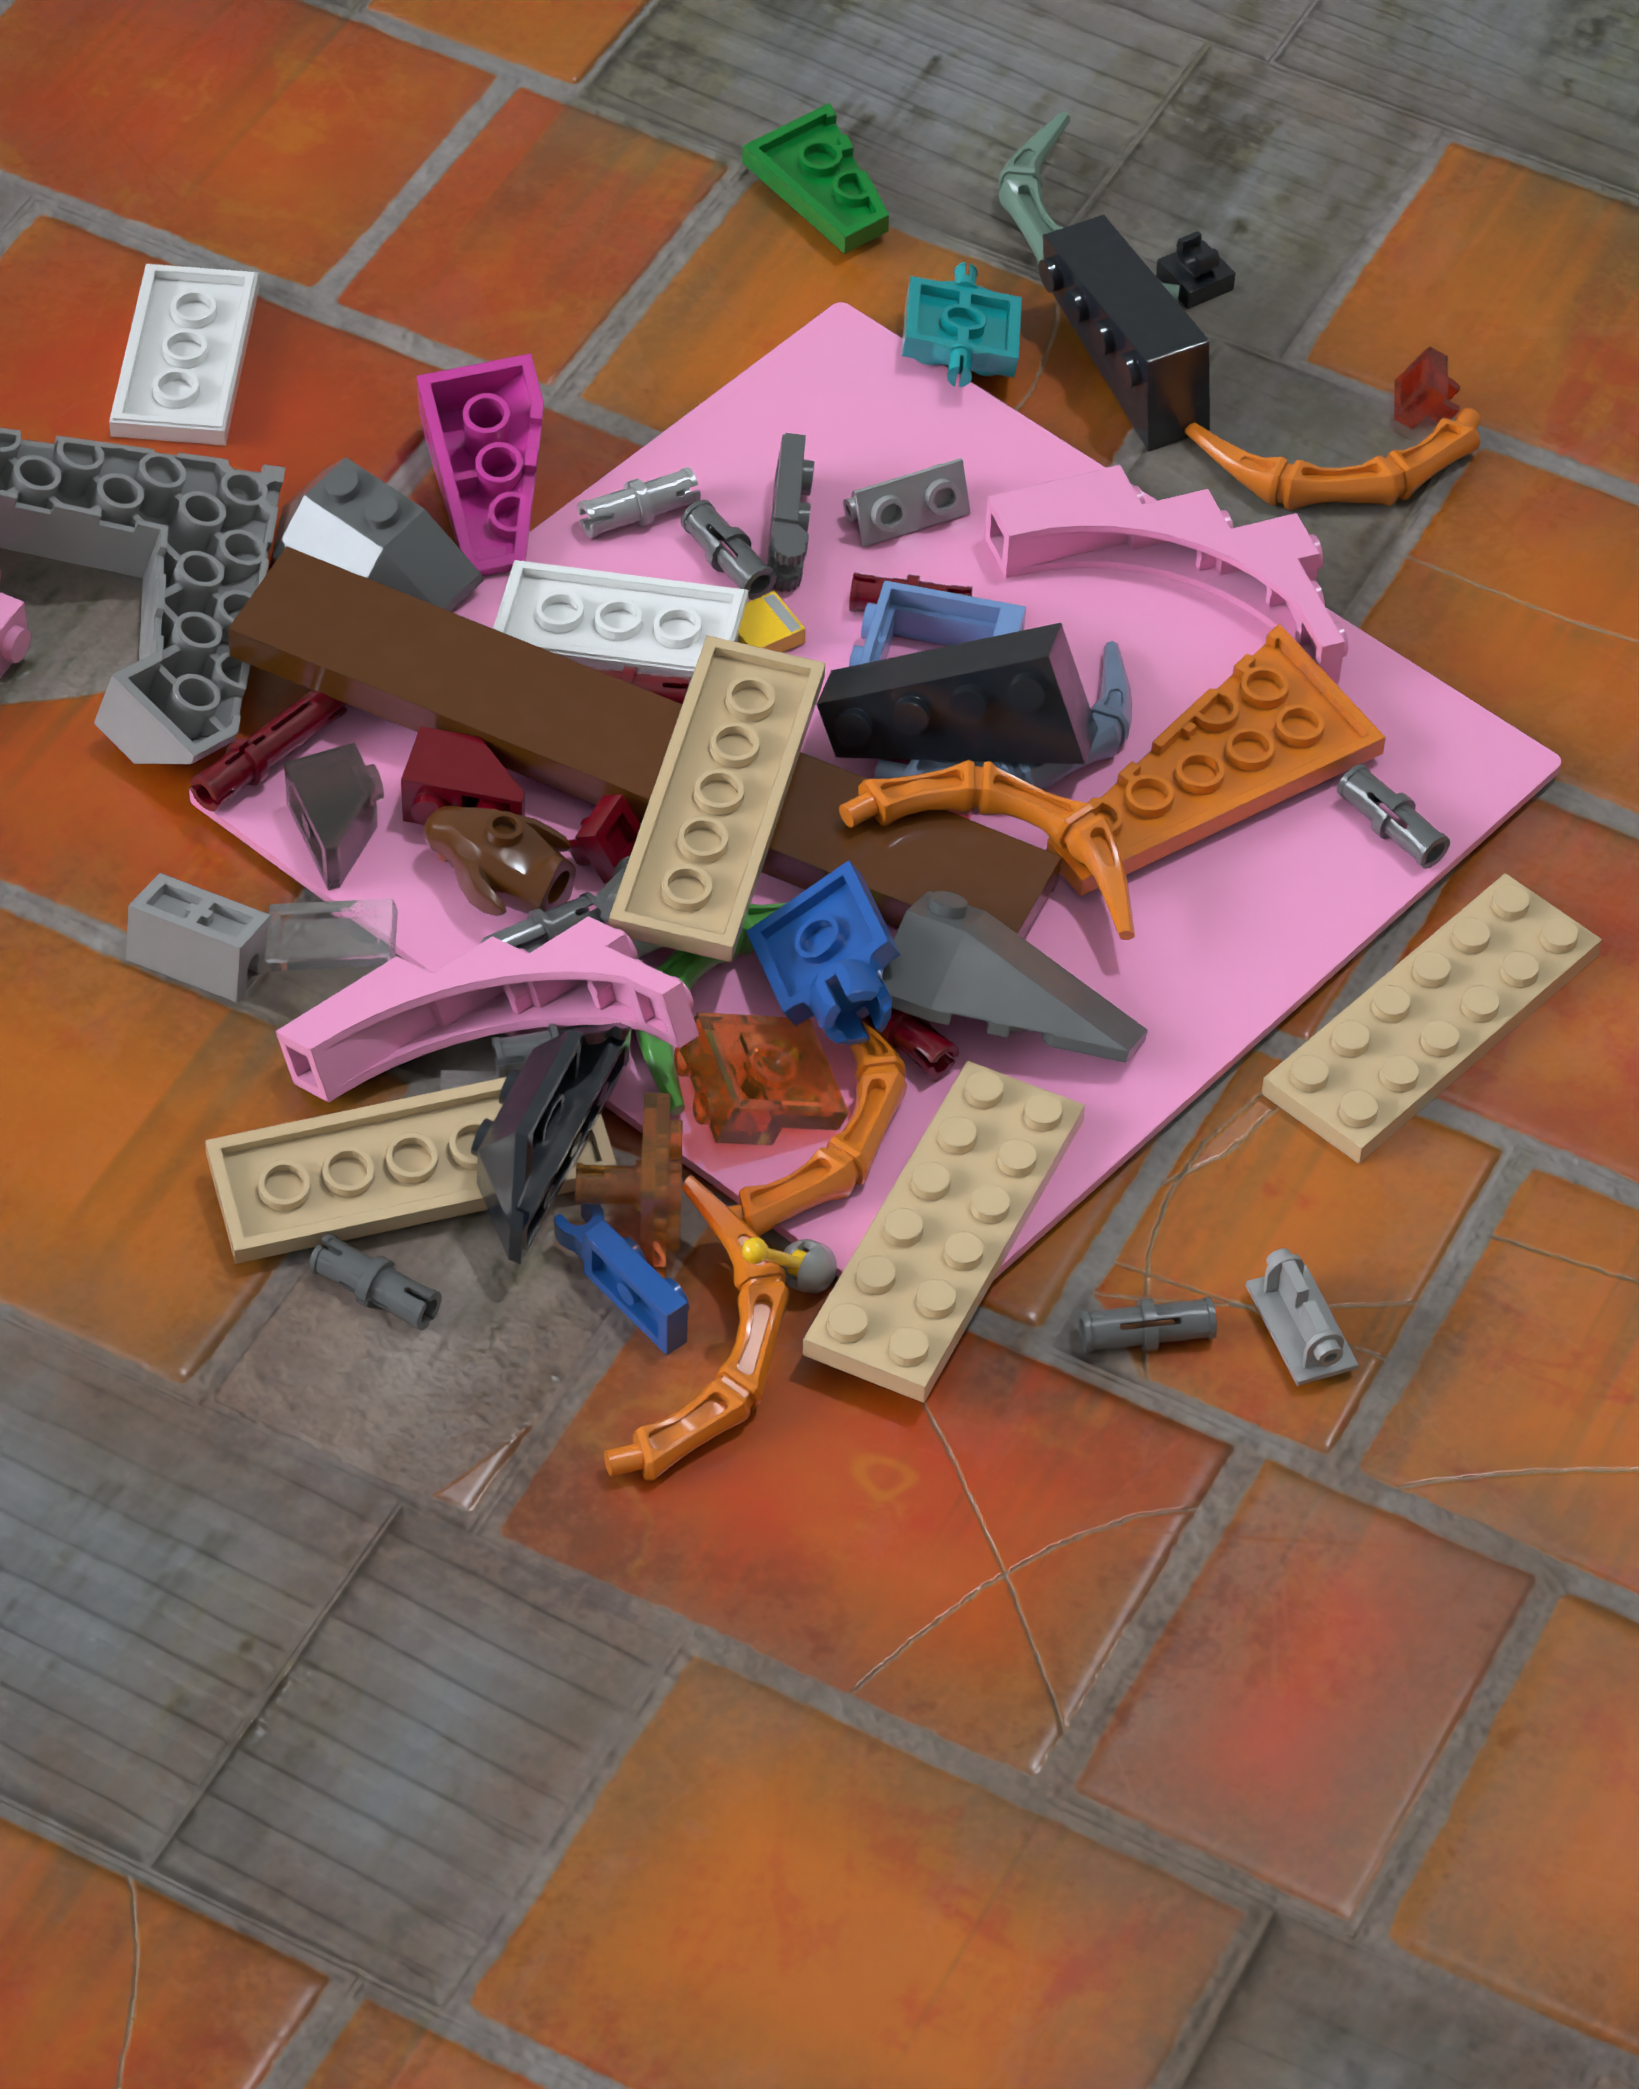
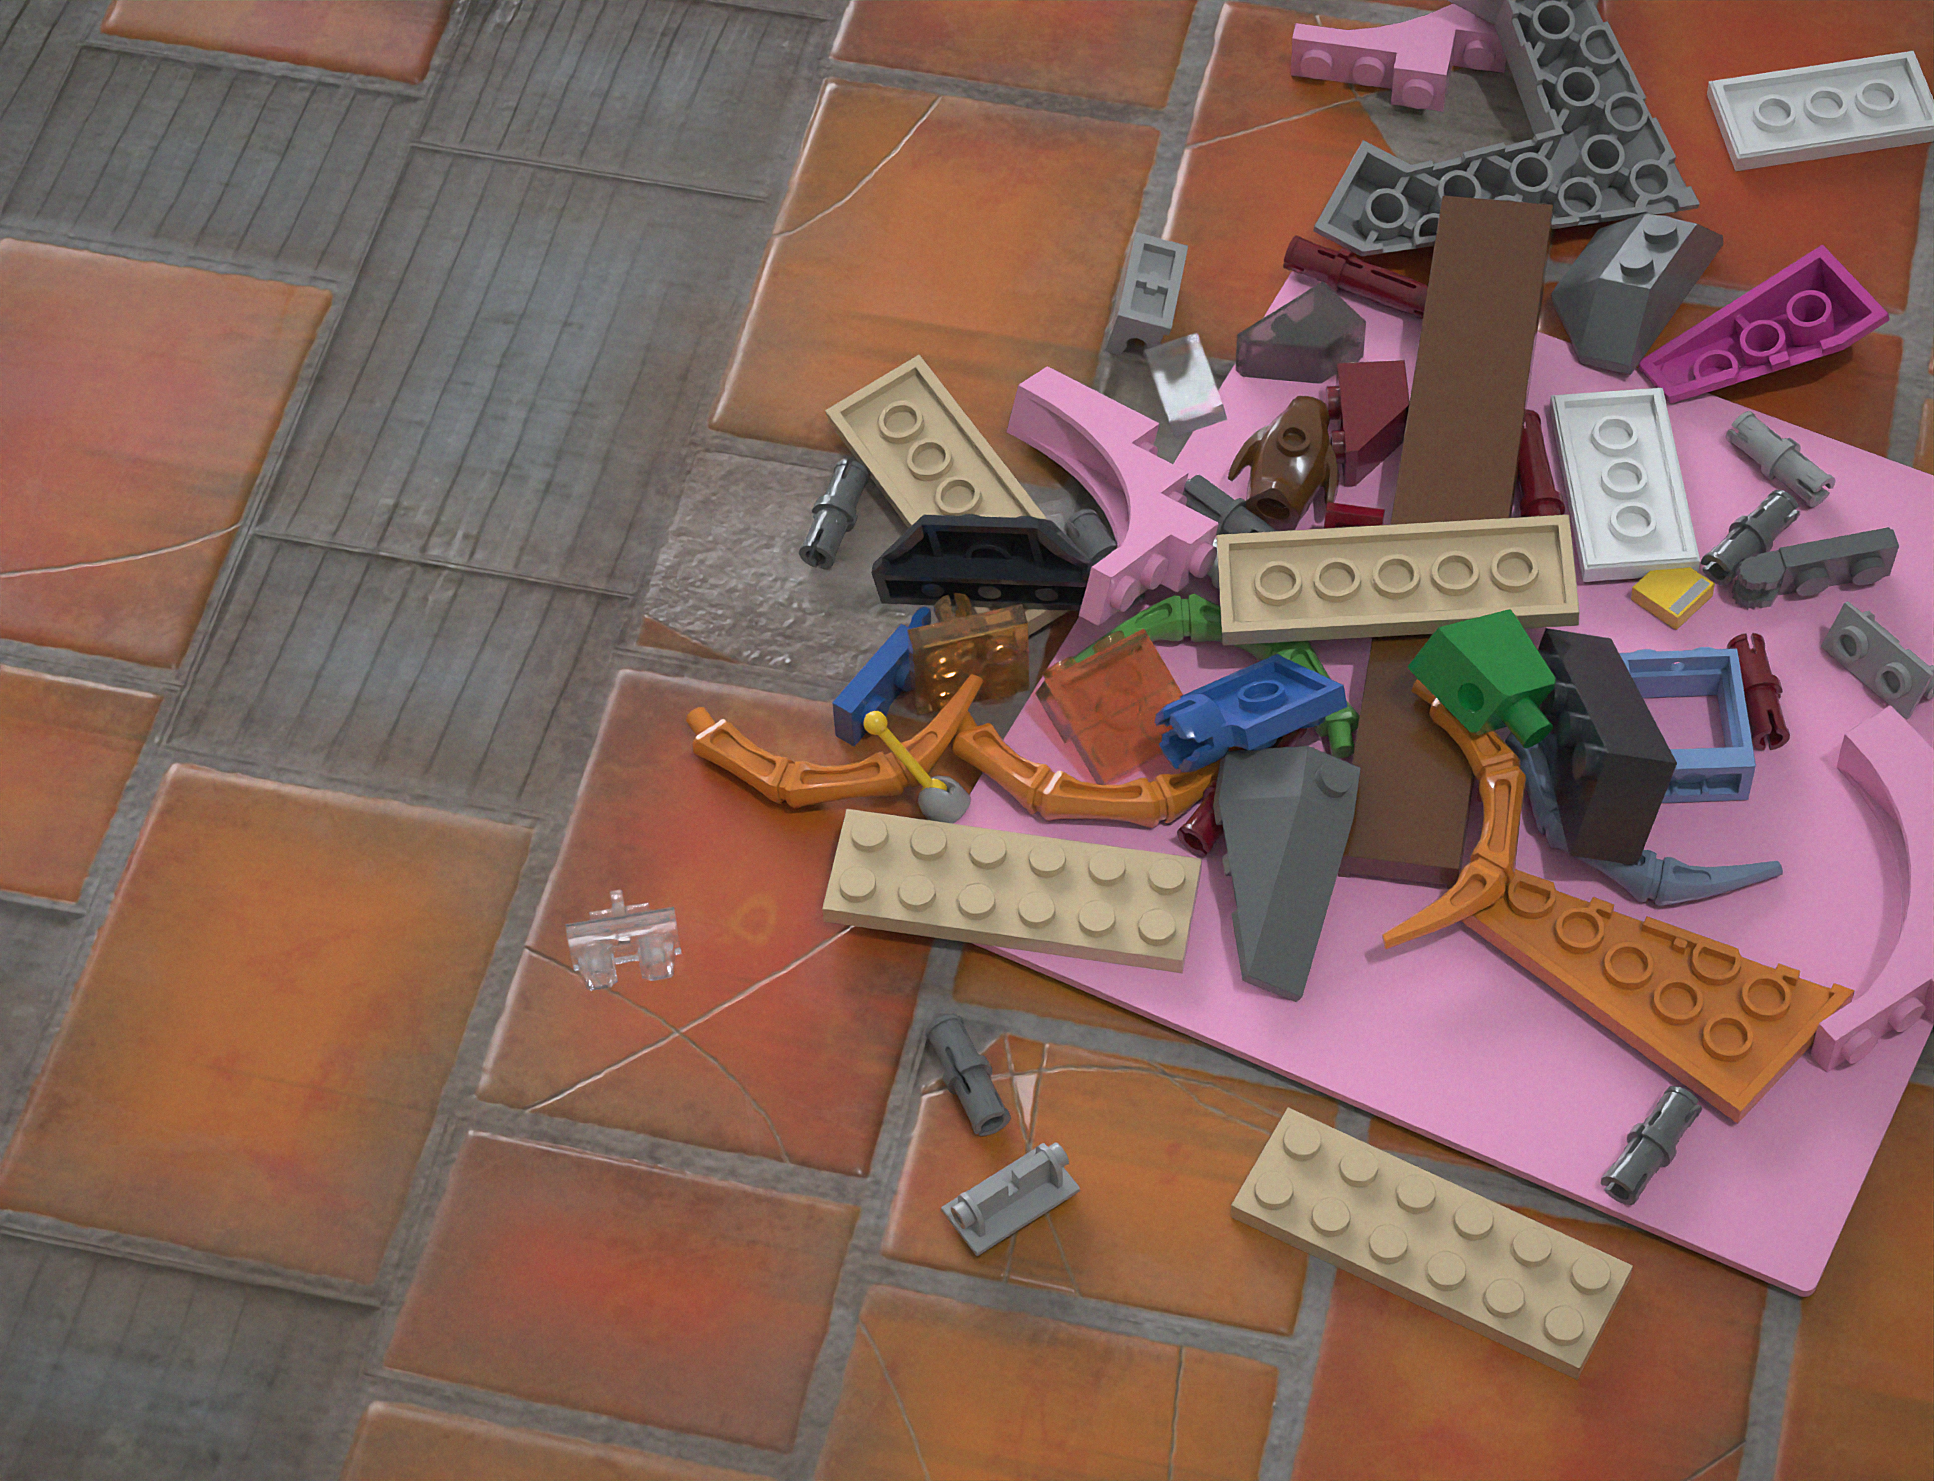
camera: 80 degrees right, 5 degrees up
none -> clear hips [565,890,682,991]
none -> green torso [1407,609,1555,749]

